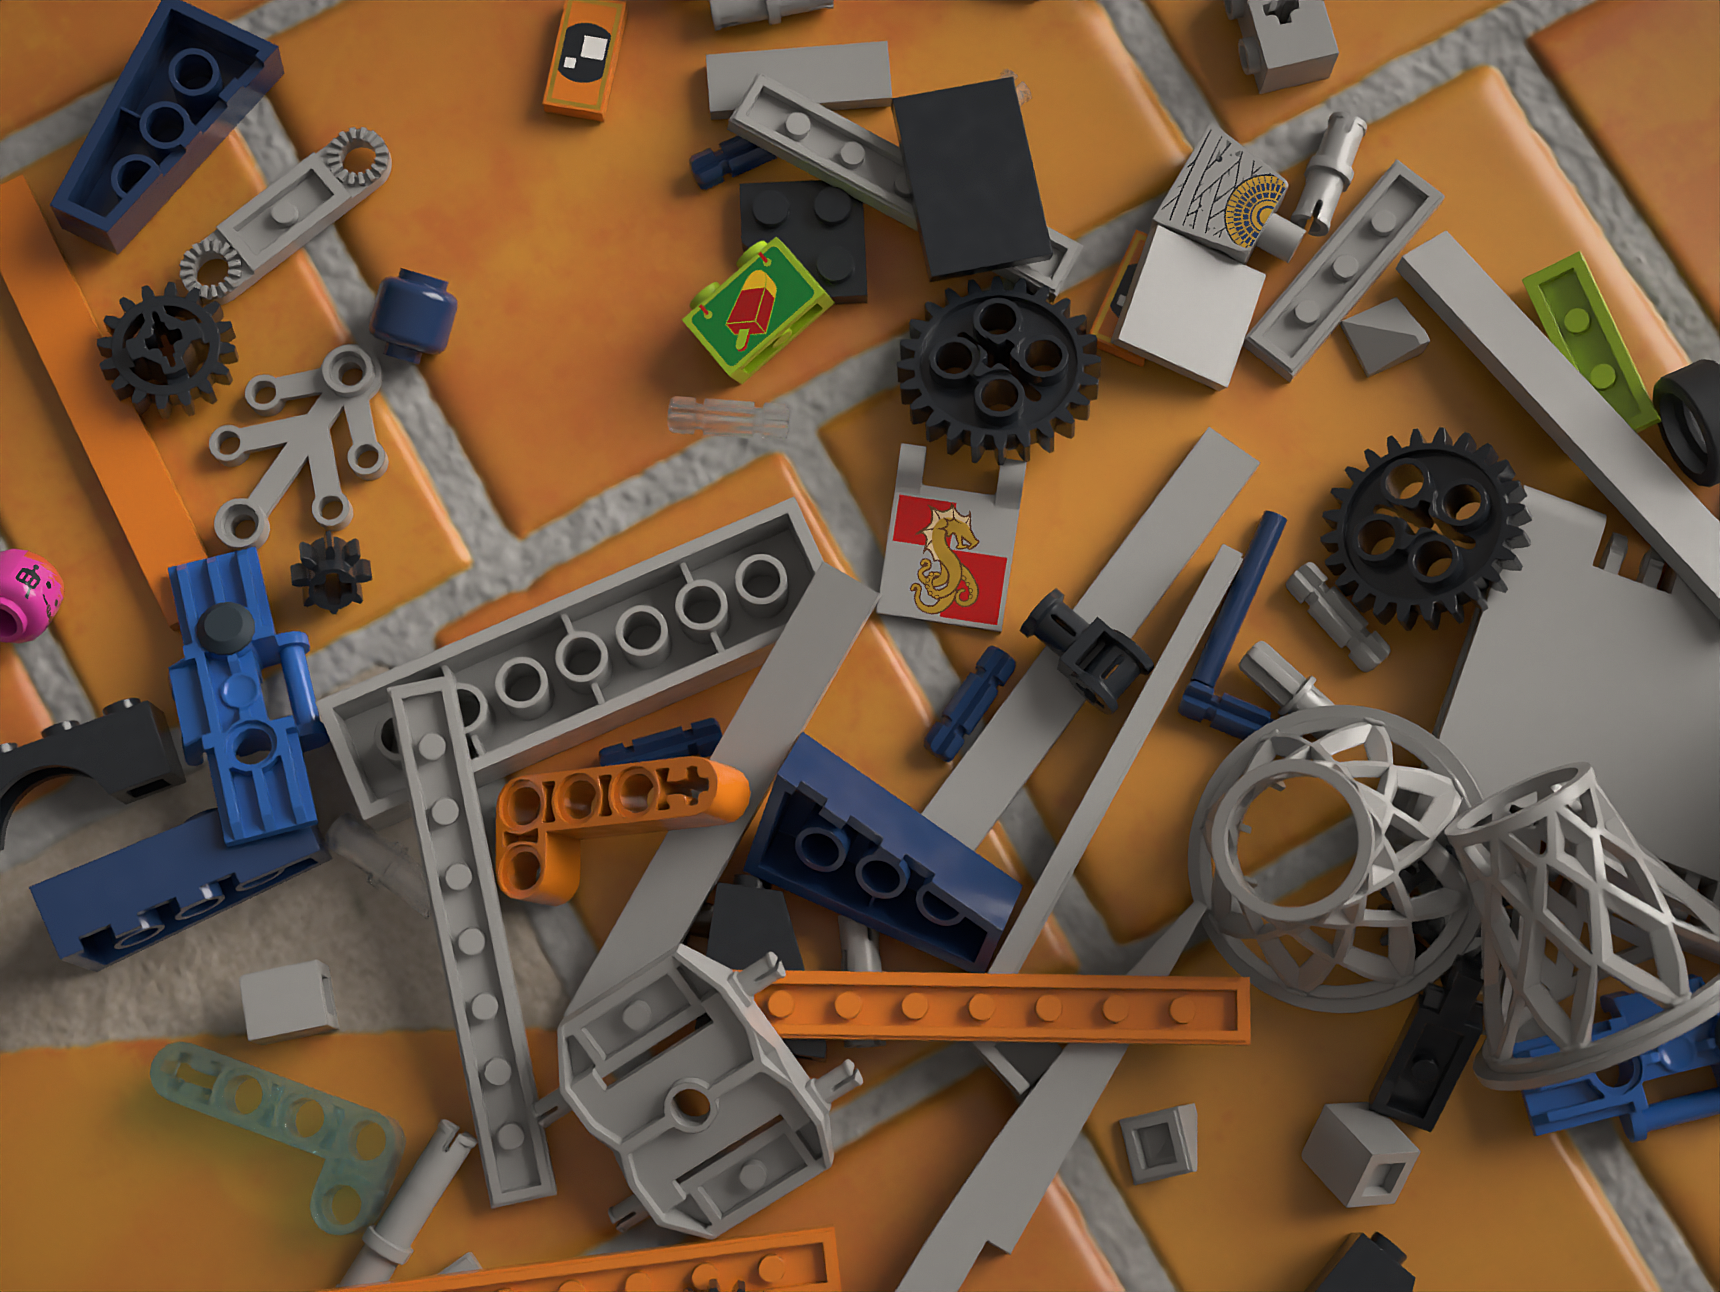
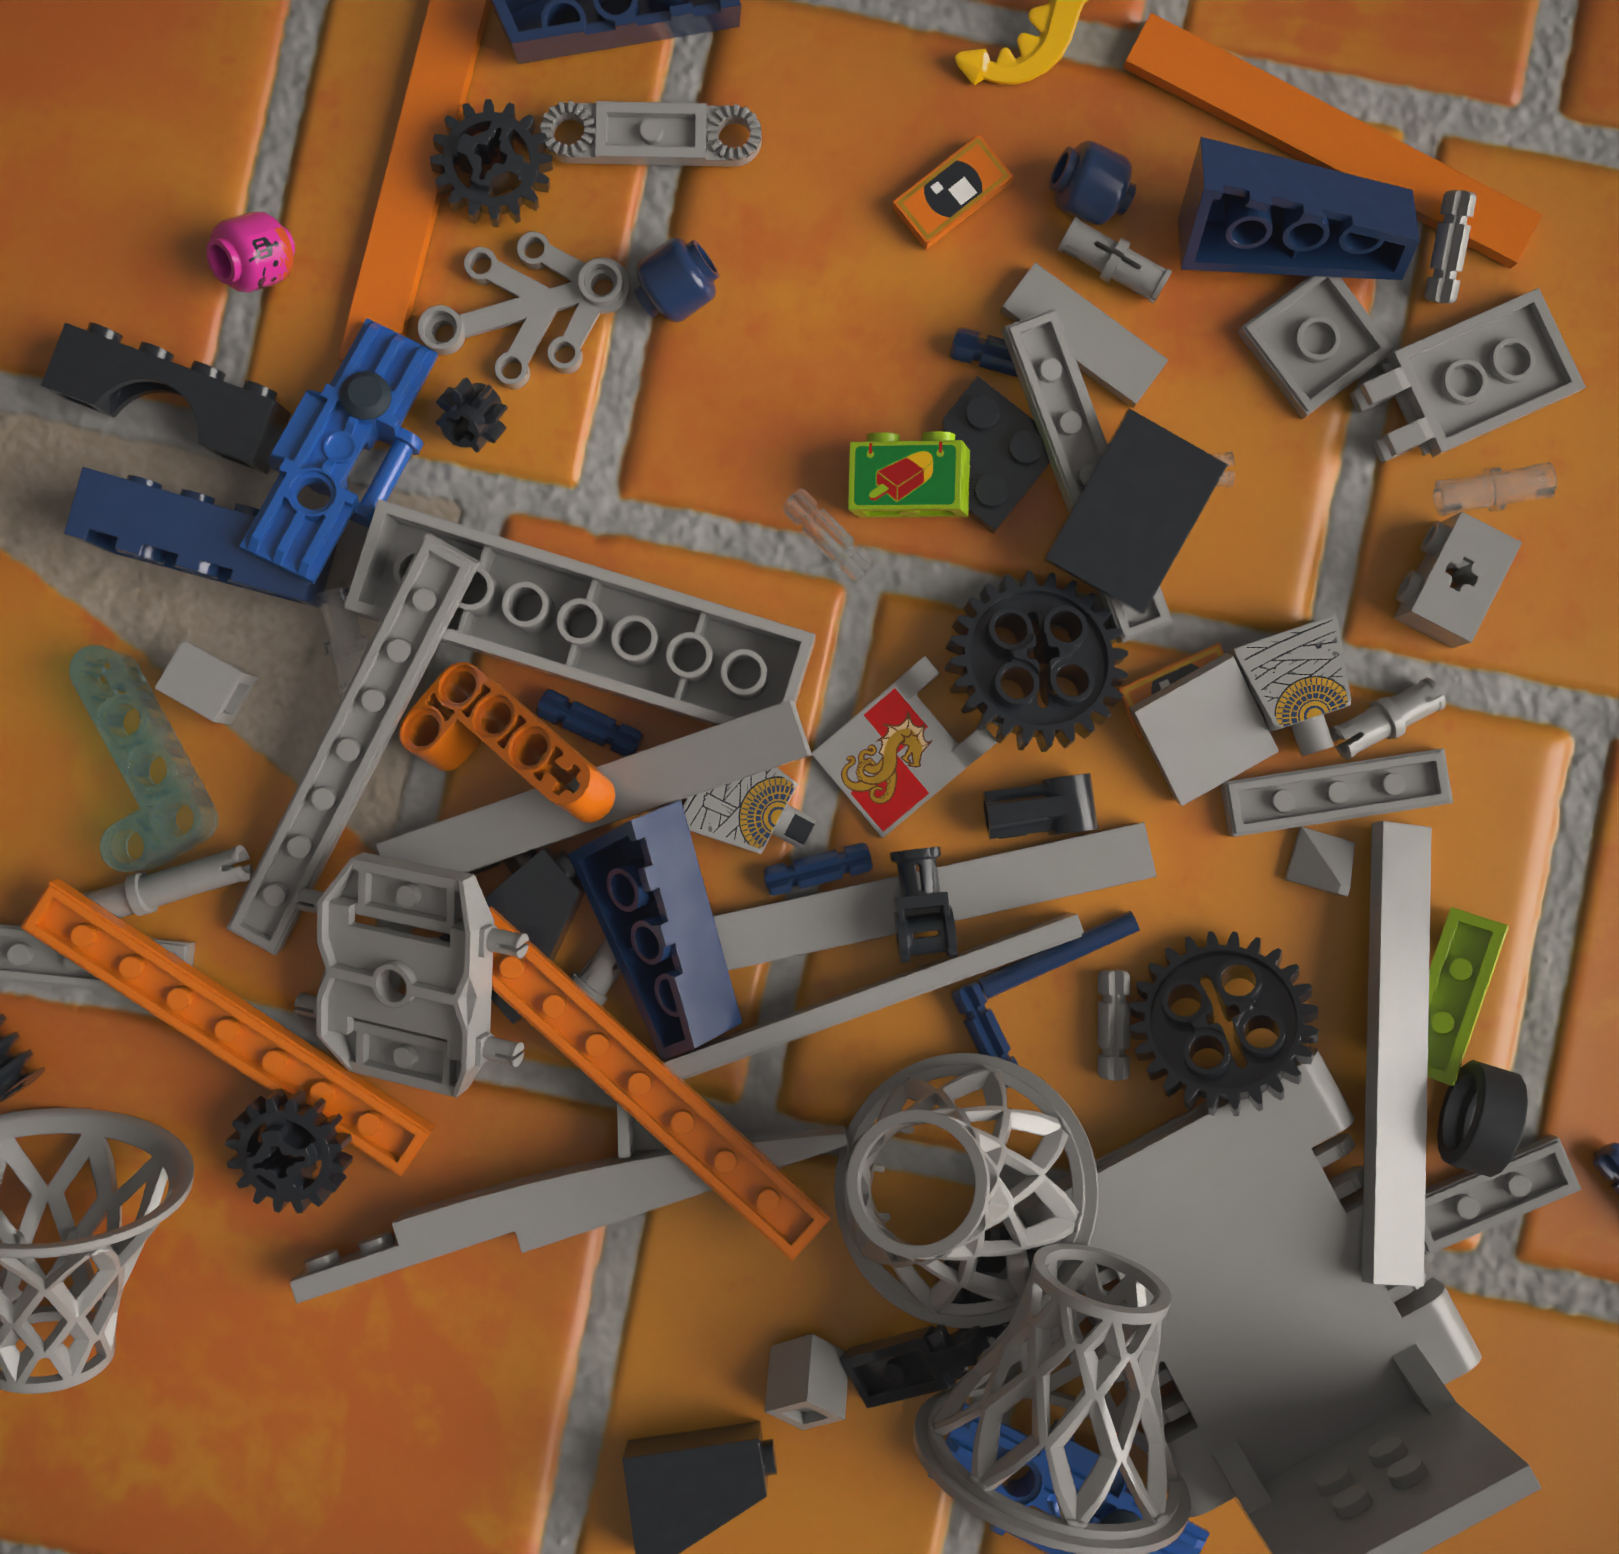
camera: 40 degrees right, 10 degrees up
light grey slope [1119,1103,1197,1185] -> none
light grey axle [1238,641,1335,740] -> none
none -> torso [683,767,817,854]
none -> black piece [982,773,1098,839]

